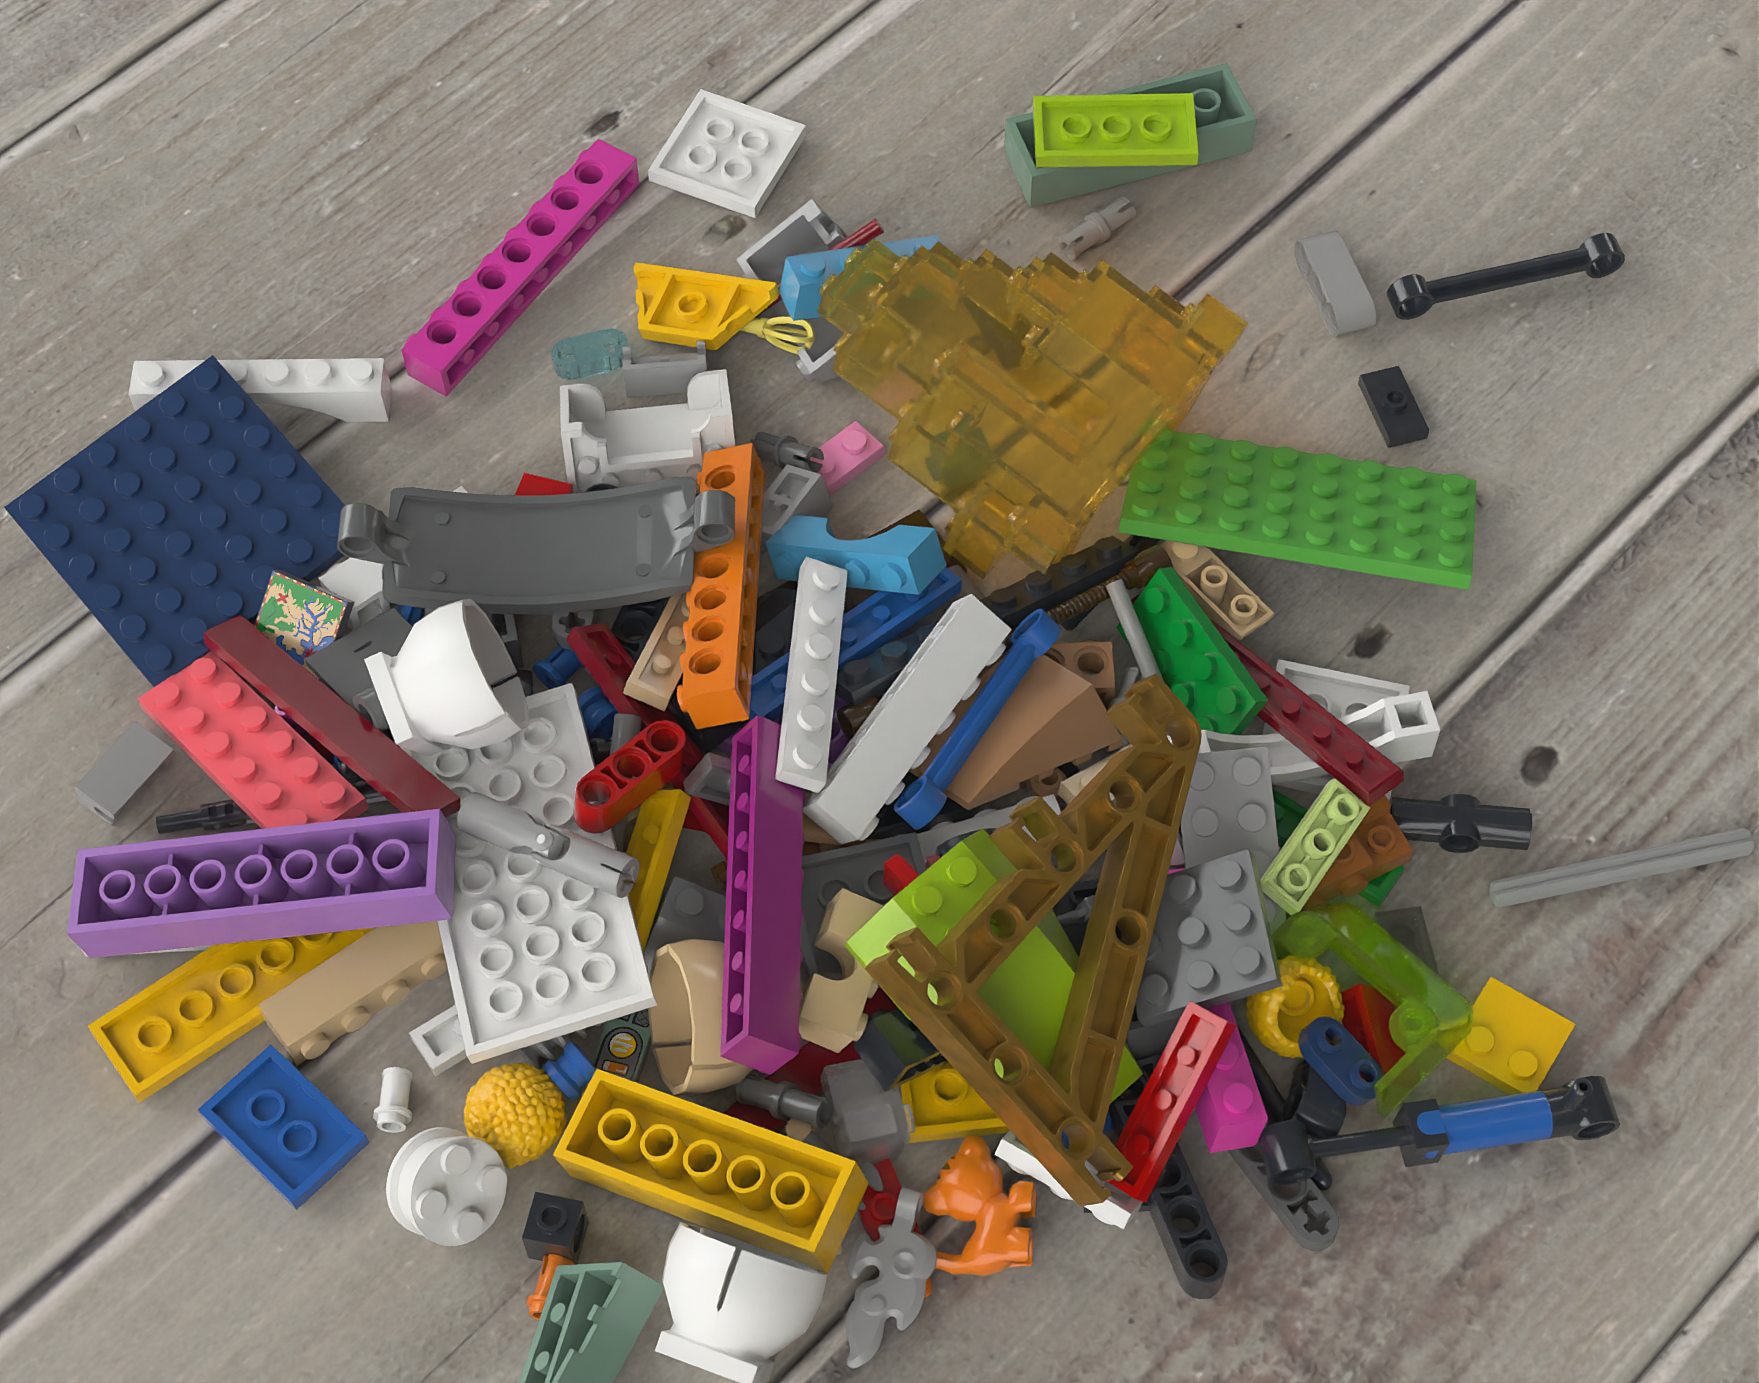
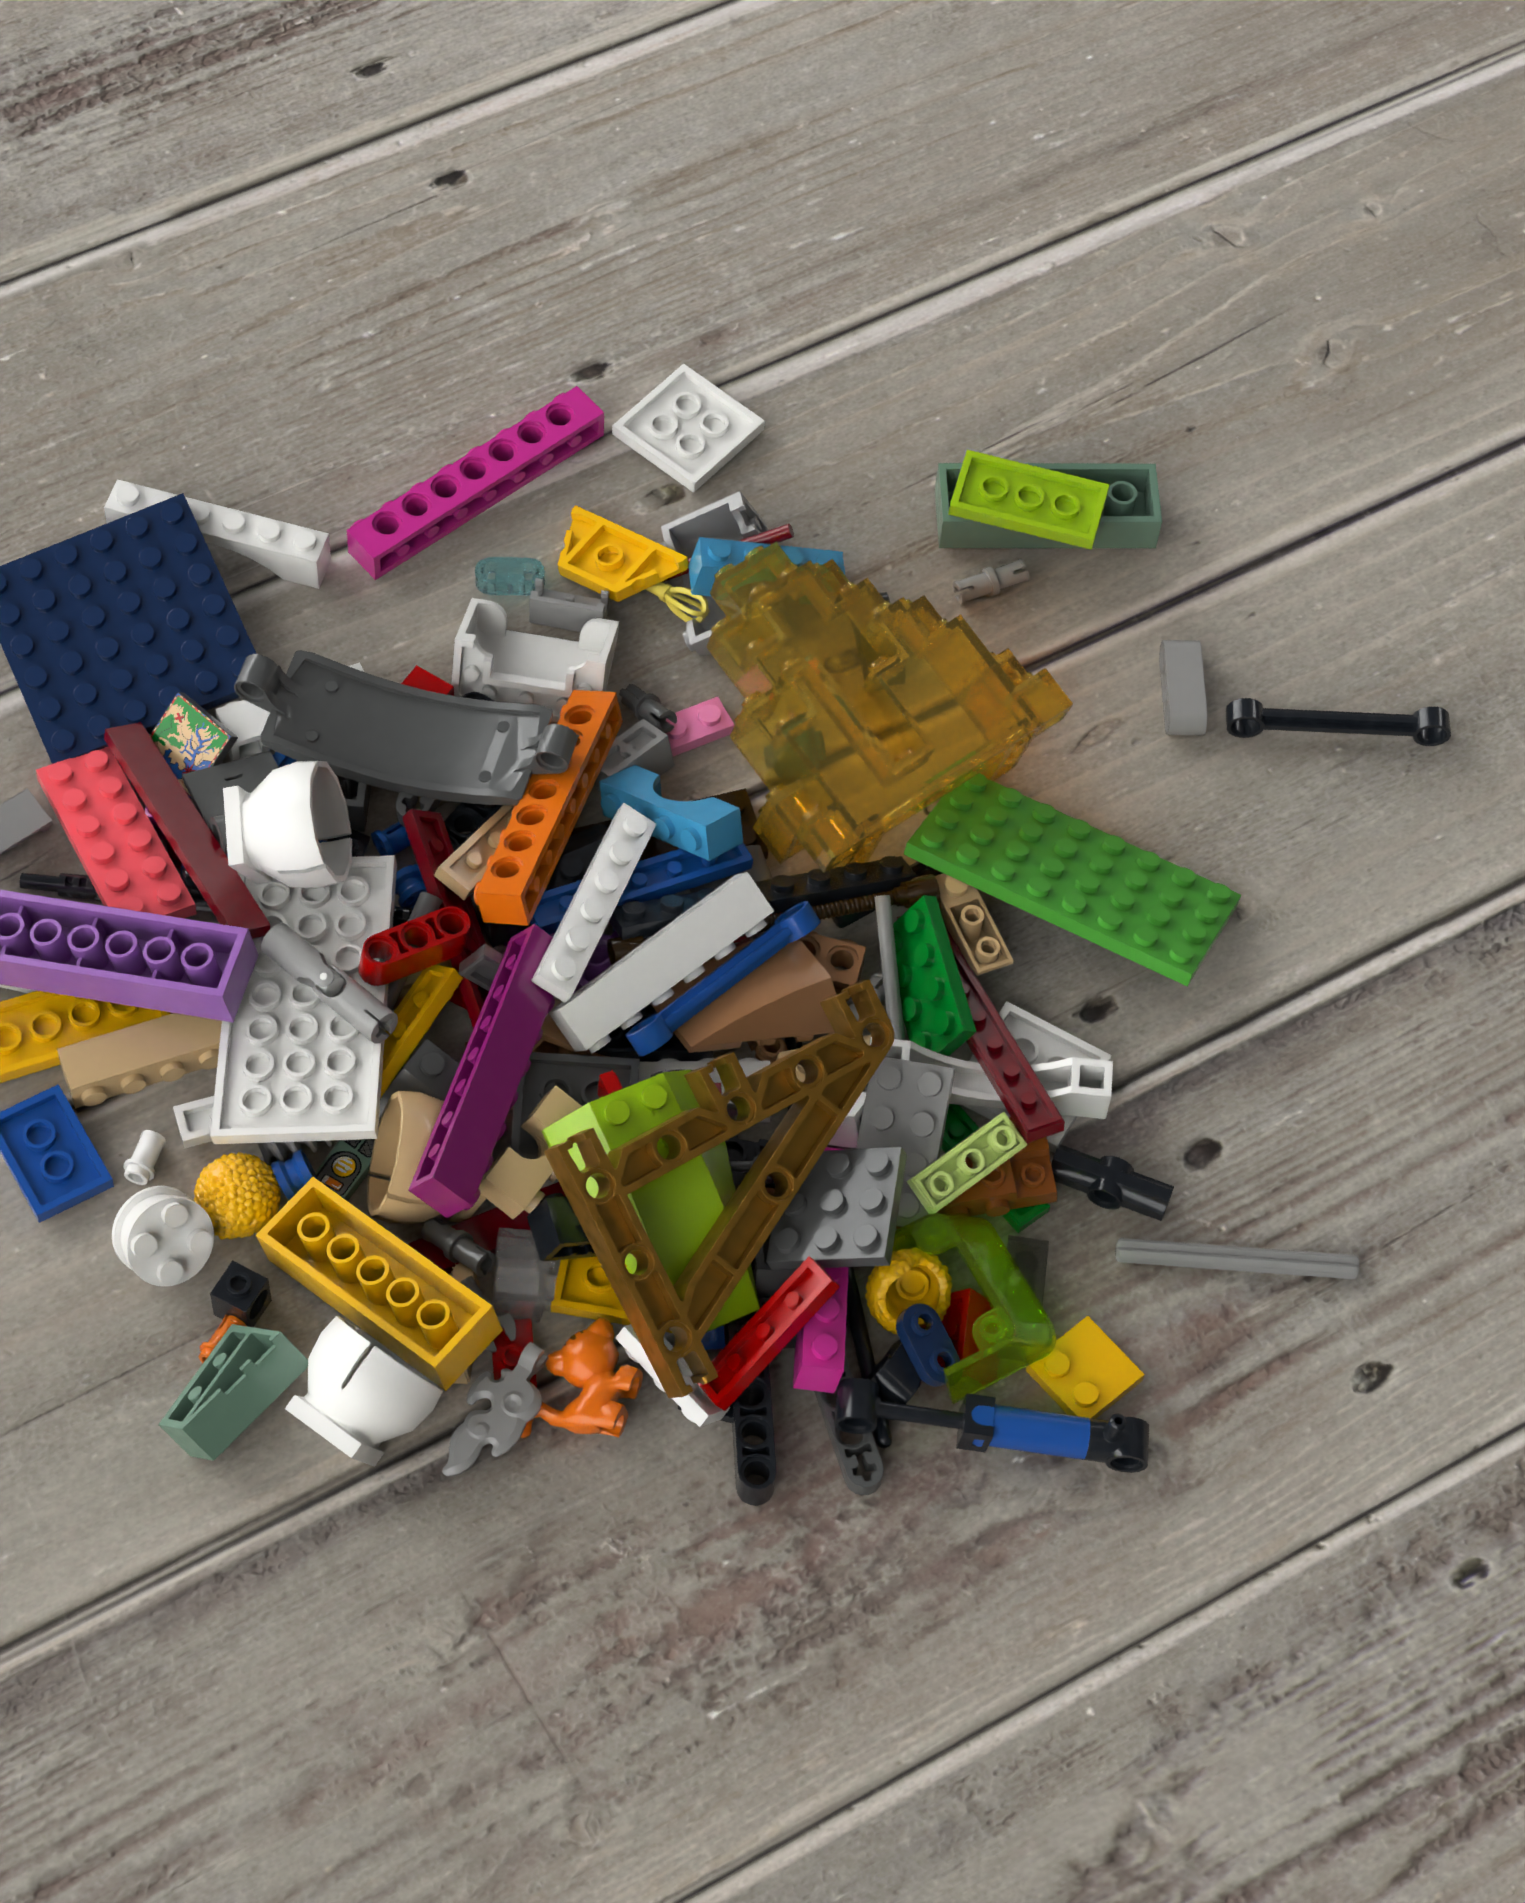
camera: 10 degrees right, 0 degrees up
black plate [1358,366,1429,448] -> none

